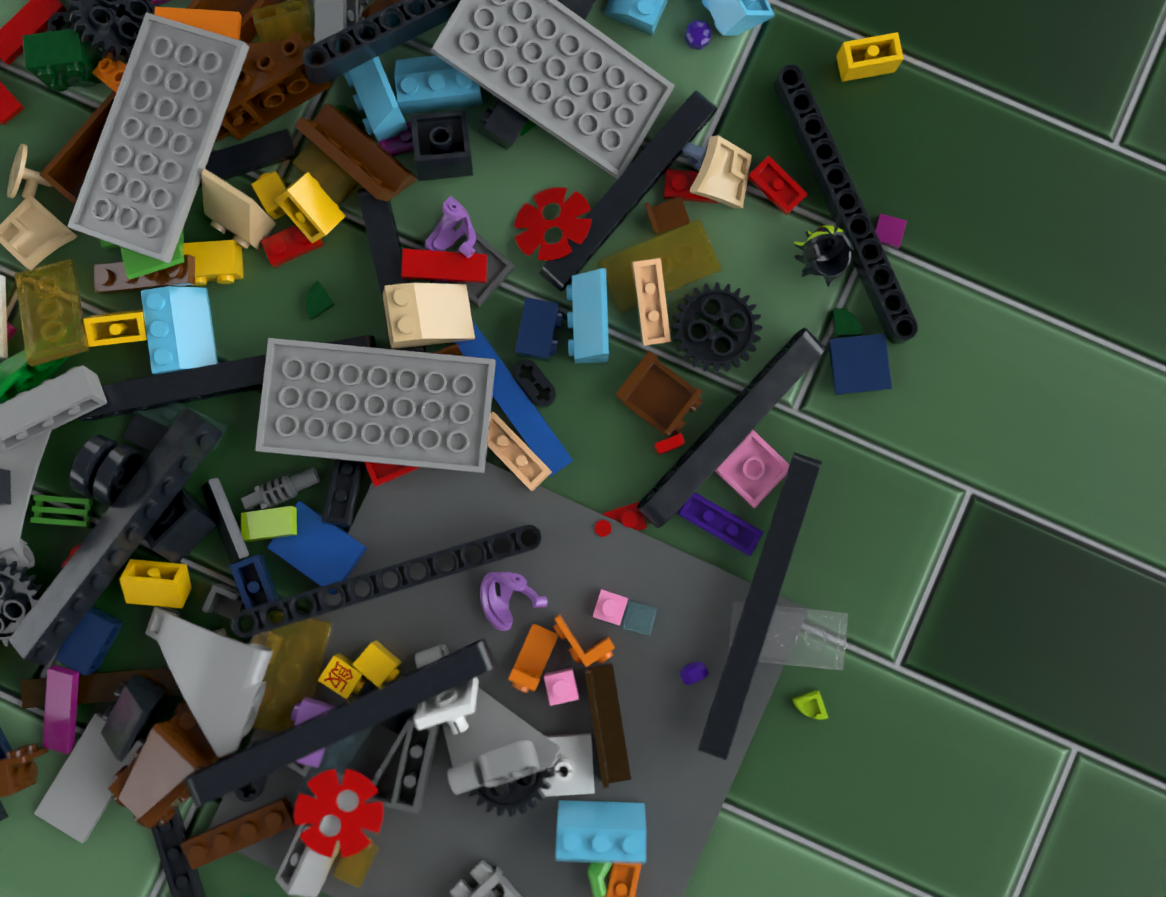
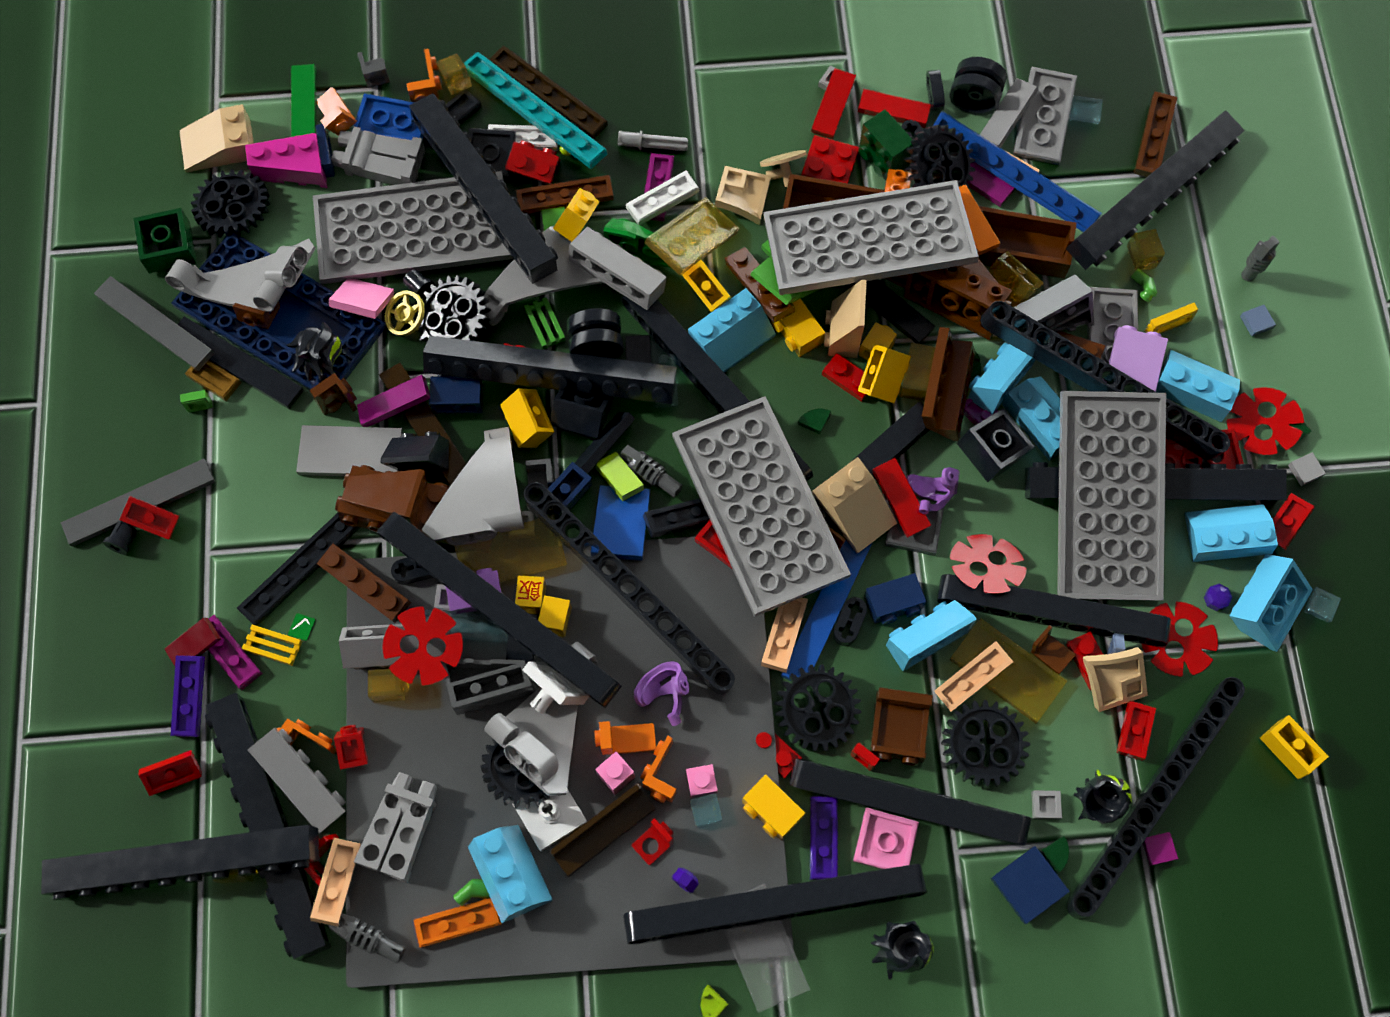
camera: 60 degrees right, 15 degrees down
none -> red bracket [631,818,674,866]
none -> yellow brick [742,774,805,840]
none -> black gear [774,664,862,751]
none -> red plate [801,135,859,184]
none -> black hair [871,921,934,980]
none -> light grey tile [1031,790,1062,820]
none -> red piece [1141,601,1218,677]

